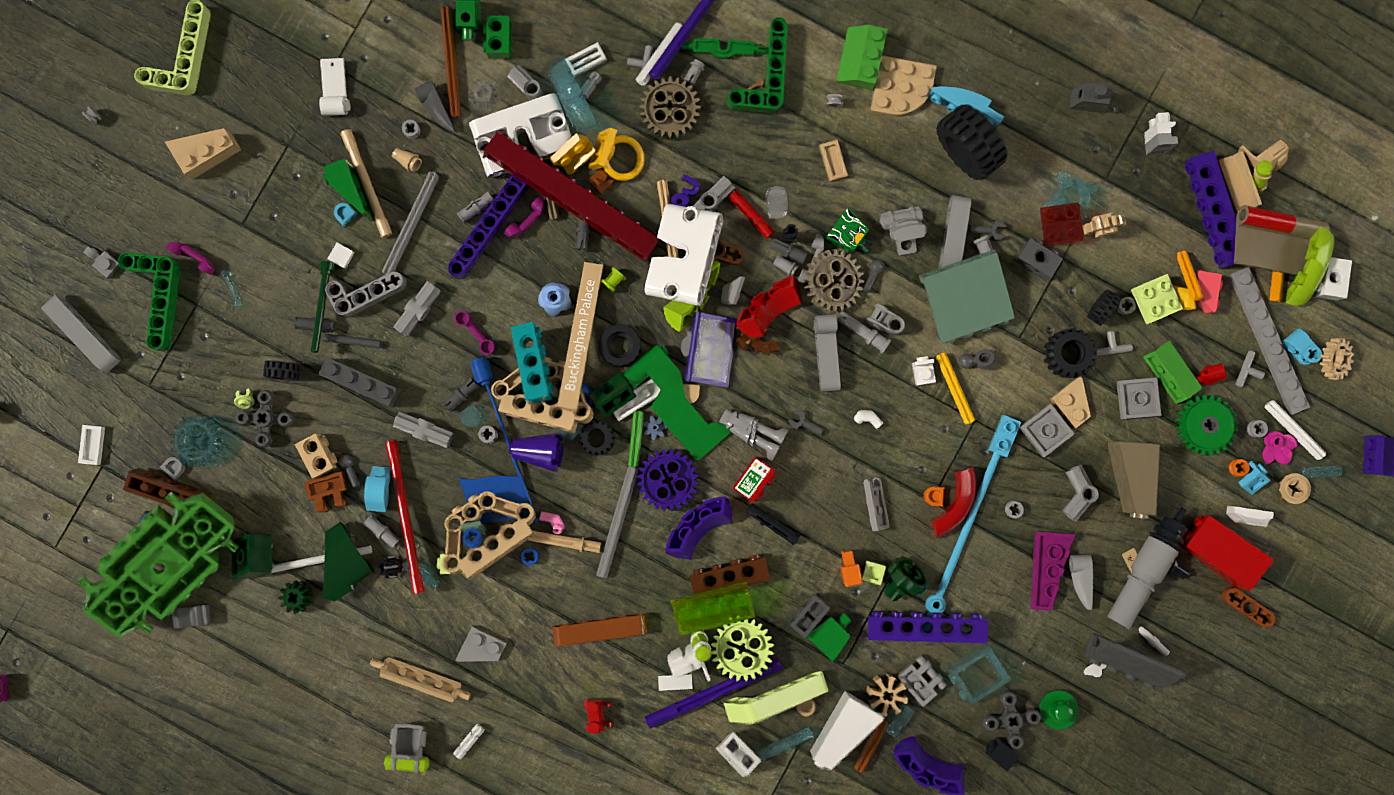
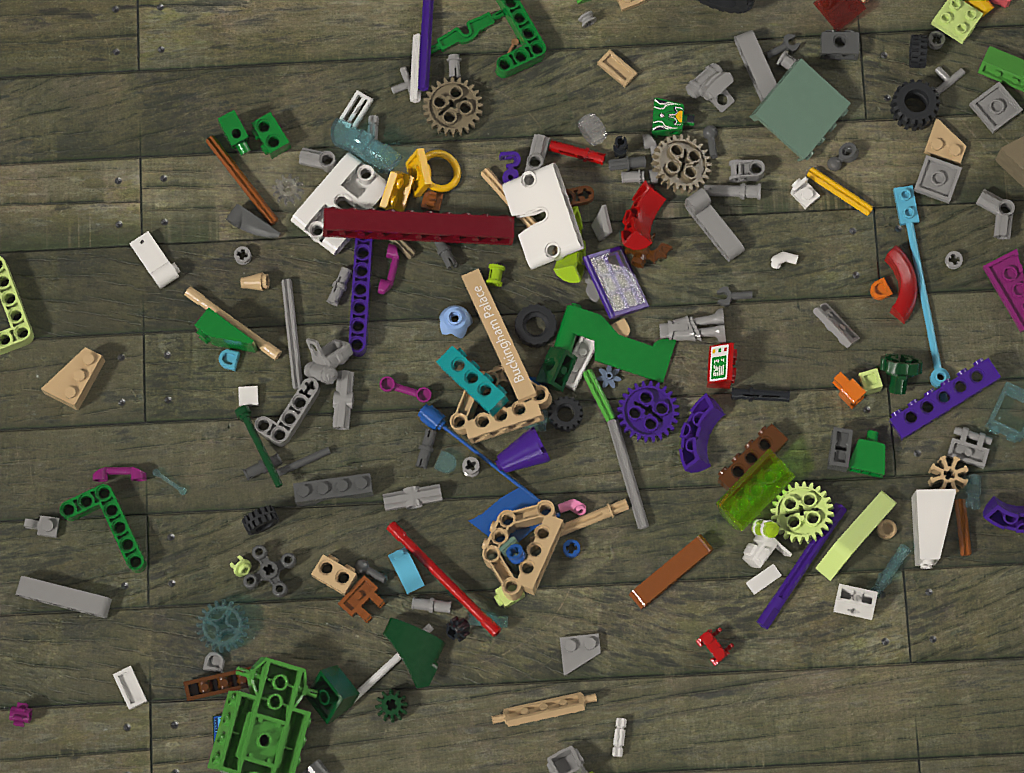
camera: 25 degrees left, 10 degrees down
none -> light grey piece [304,338,353,384]

